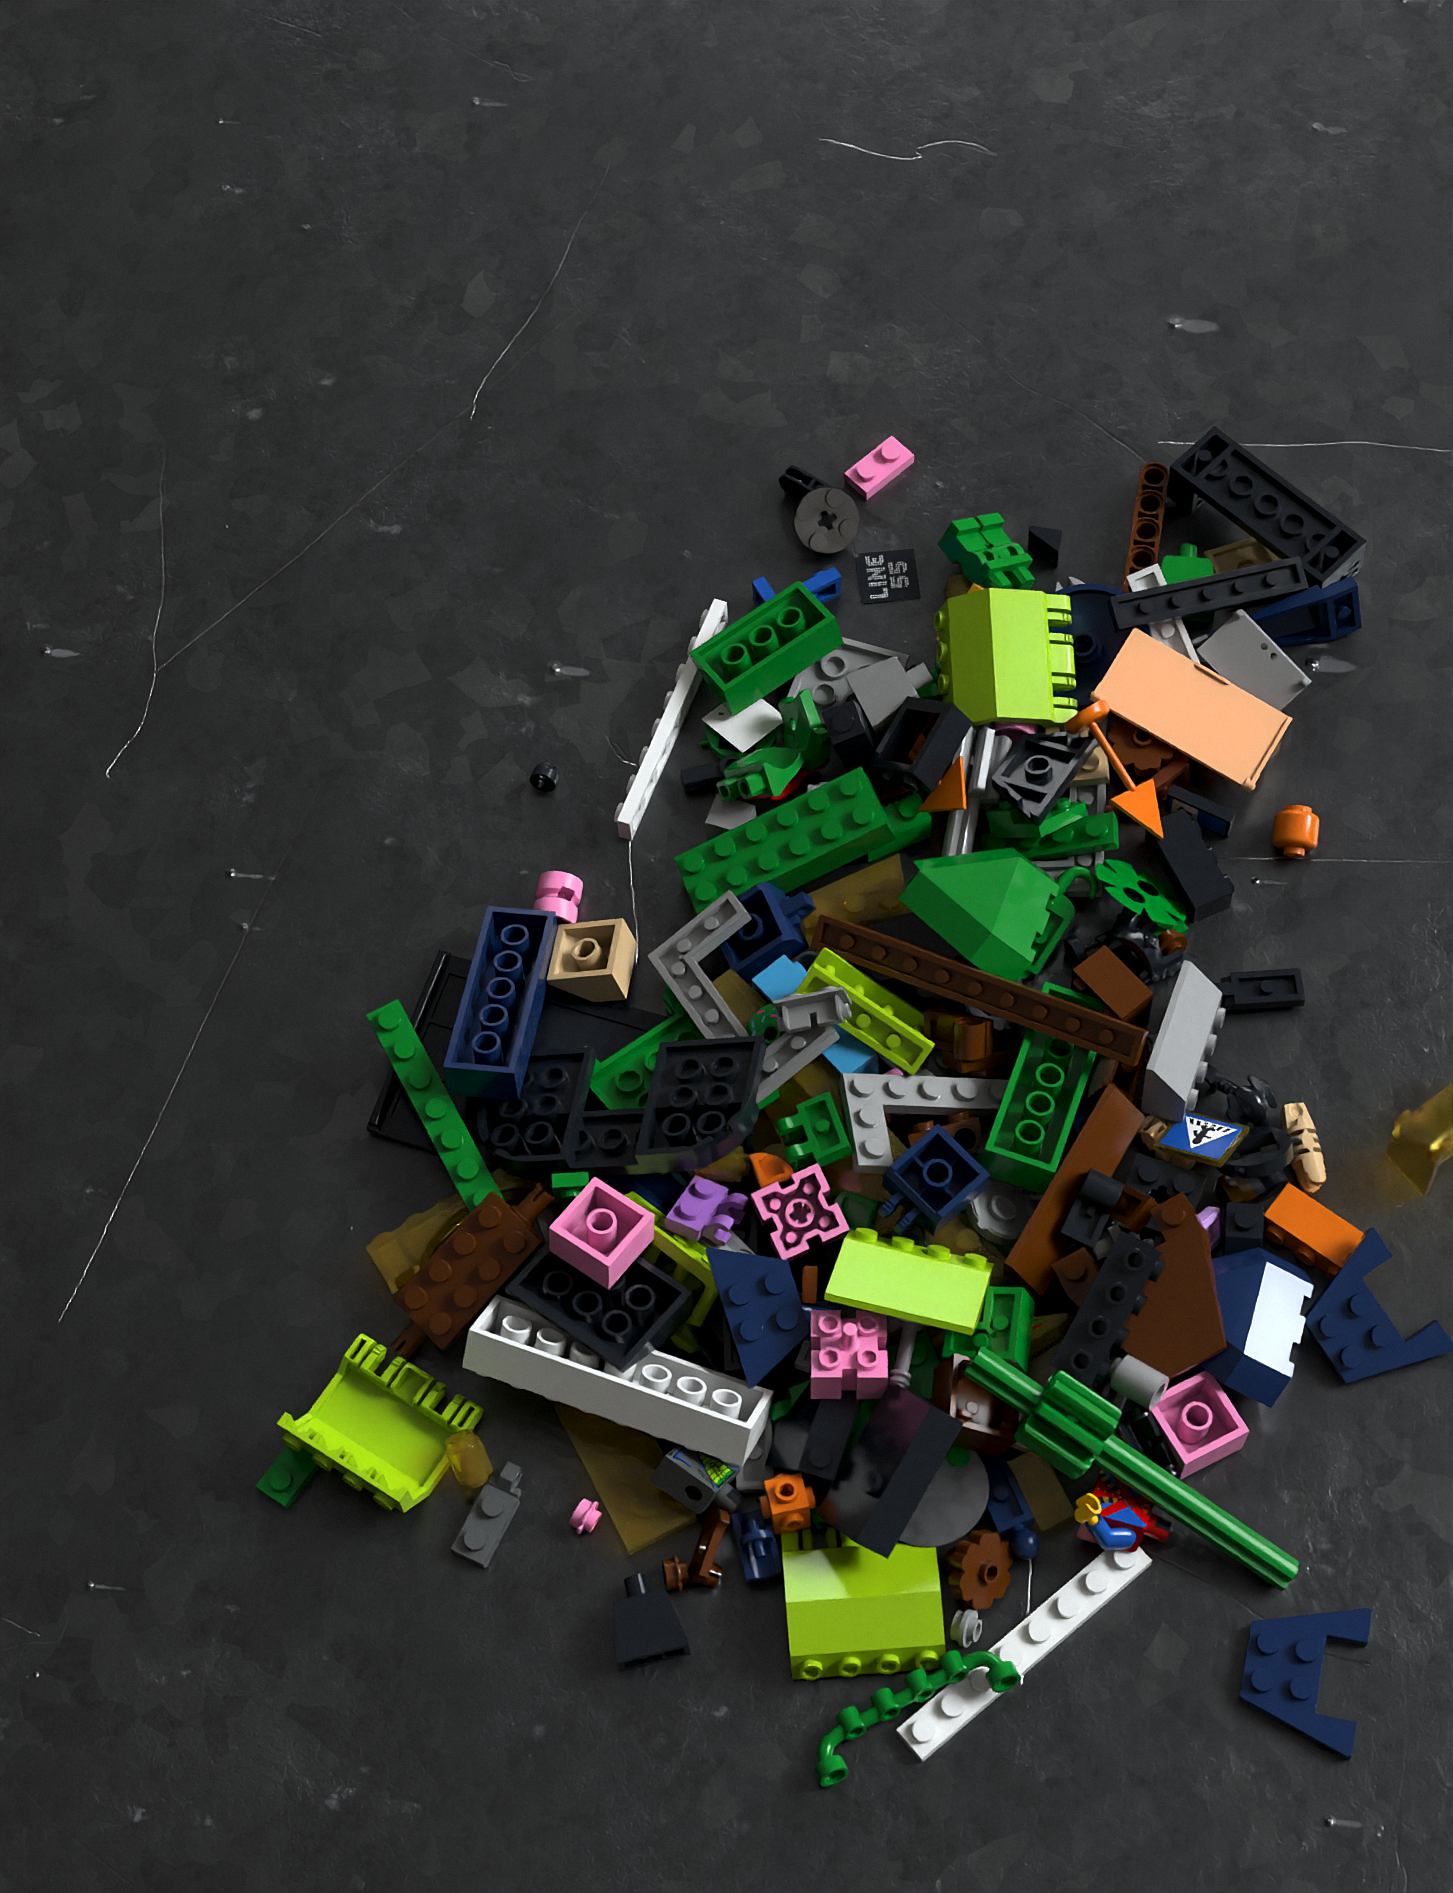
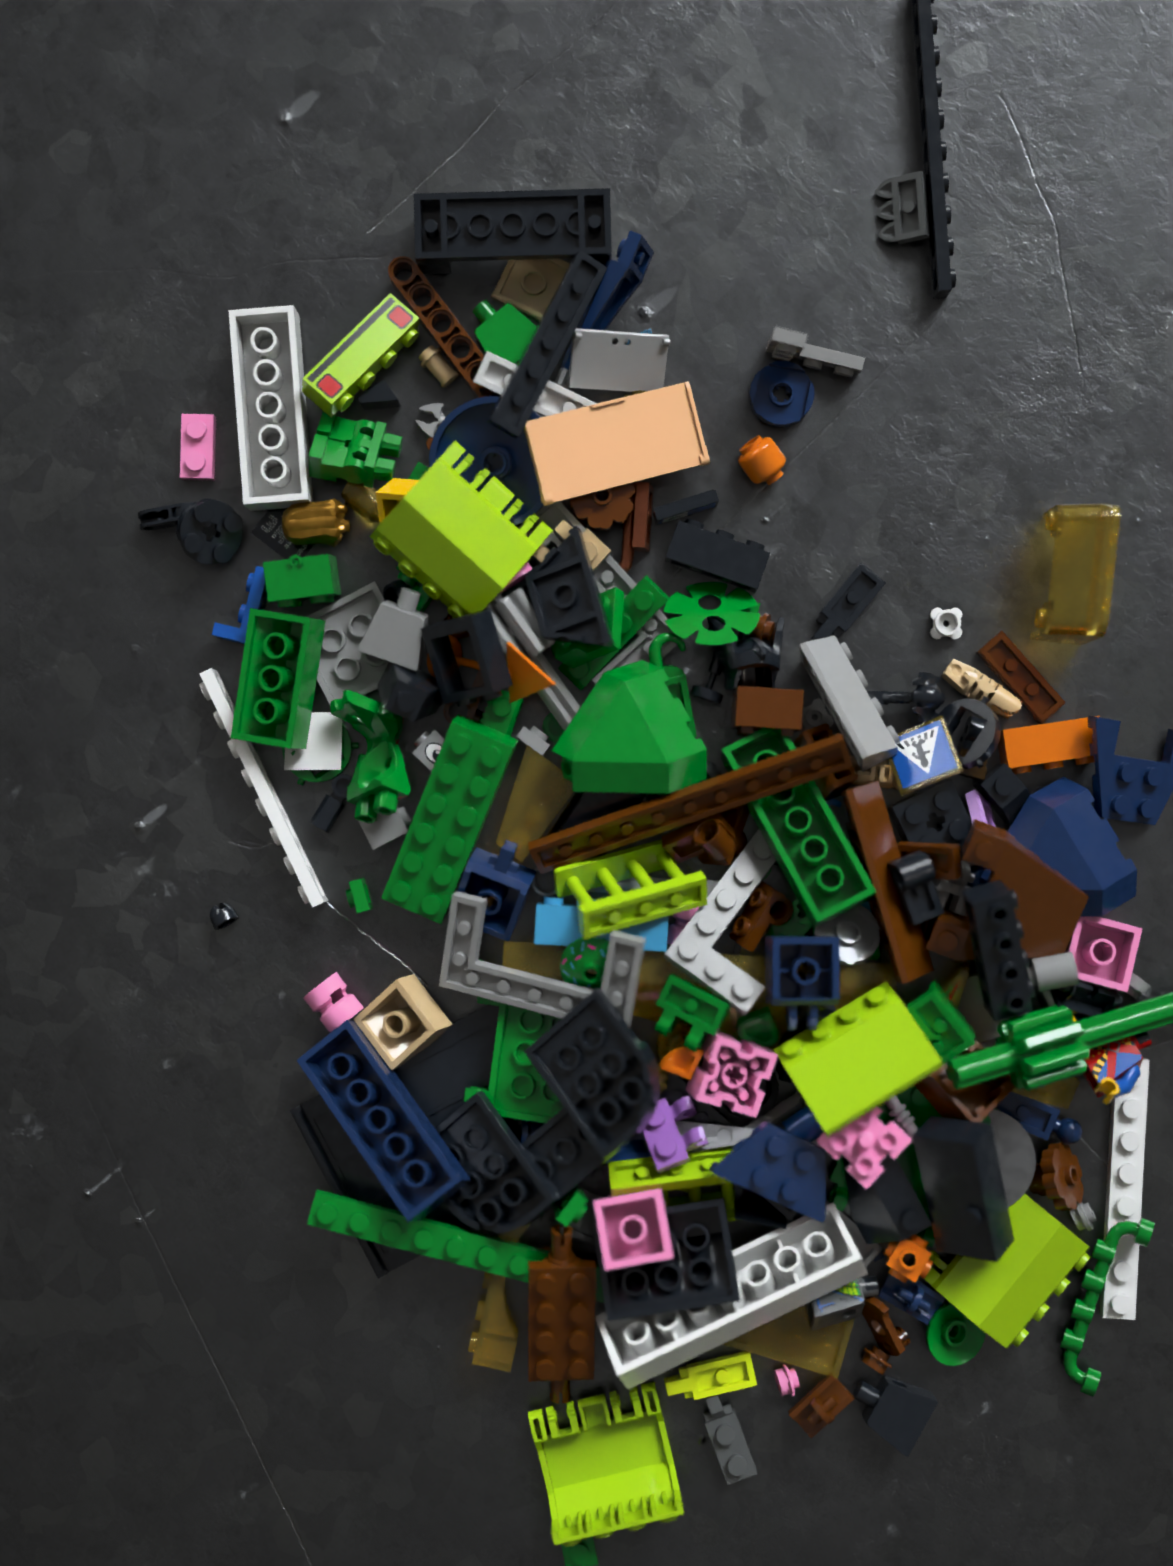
camera: 50 degrees left, 25 degrees up
clear yellow brick [445,1429,493,1488] -> none
light grey hinge [773,986,852,1034] -> none
orange tile [802,1266,819,1304] -> none
orange piece [1063,699,1164,840] -> none
none -> white brick [228,305,314,511]
none -> green brick [263,554,341,608]
none -> pearl gold piece [282,498,350,548]
none -> lime brick [302,293,419,418]
none -> green plate [346,878,373,913]
none -> tan pin [418,345,459,388]
none -> light grey plate [516,726,551,757]
none -> neon yellow hinge [664,1350,757,1400]
none -> dark blue plate [749,361,814,427]
none -> light grey plate [766,327,865,377]
none -> reddish brown hips [788,1372,854,1439]
none -> green dish [926,1303,986,1366]
none -> white plate [930,607,962,640]
none -> reddish brown tile [976,631,1066,724]
none -> light grey plate [1127,972,1151,1000]

